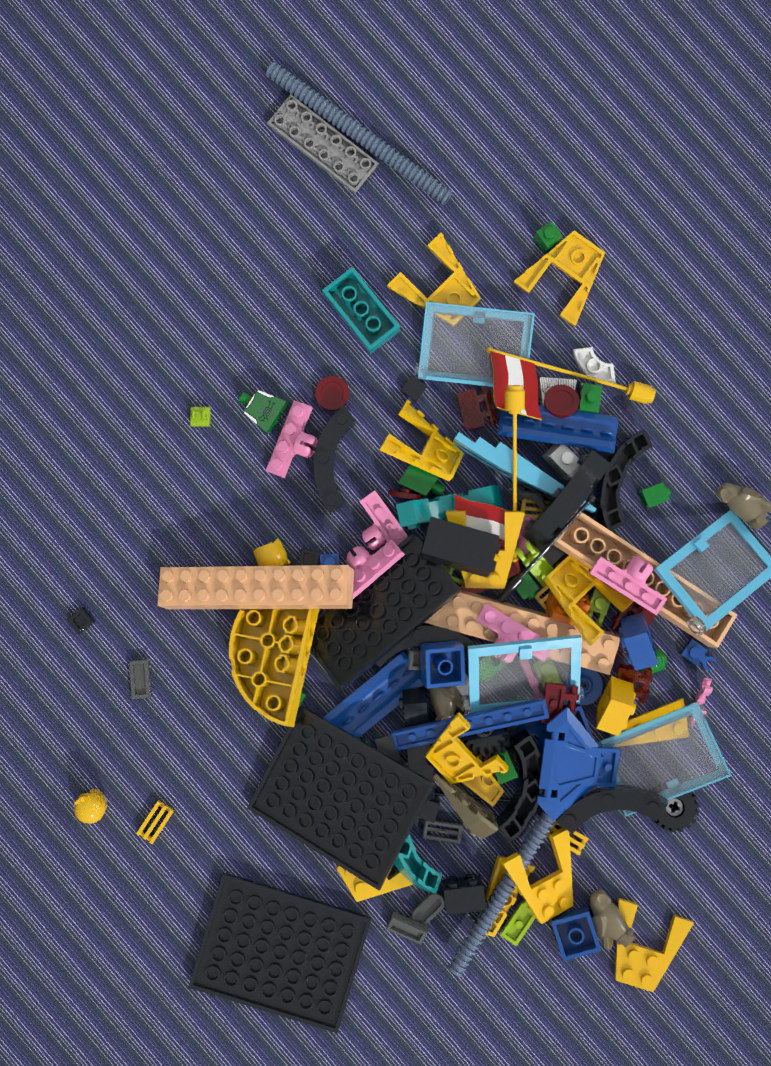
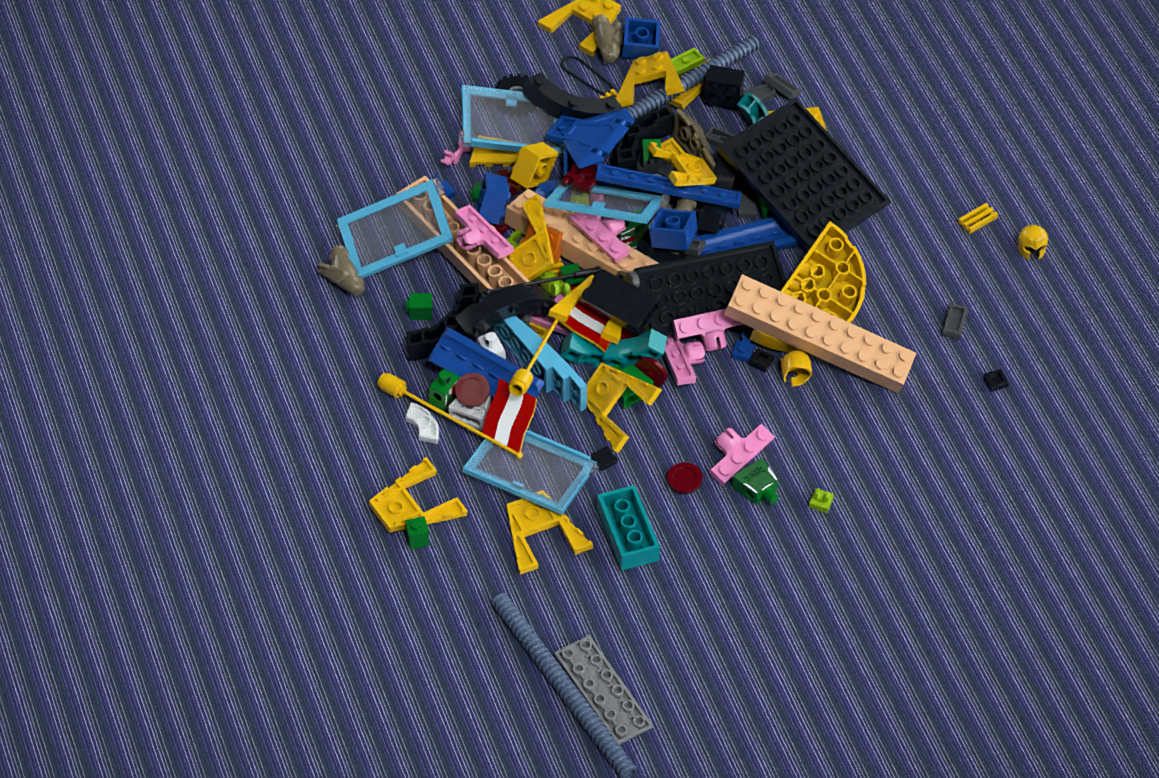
camera: 160 degrees left, 35 degrees down
black plate [188,872,372,1033] -> none
black brick [313,406,356,515] -> none
clear red plate [456,386,497,431] -> none
none -> black piece [560,56,614,95]
none -> dark grey tile [616,270,640,288]

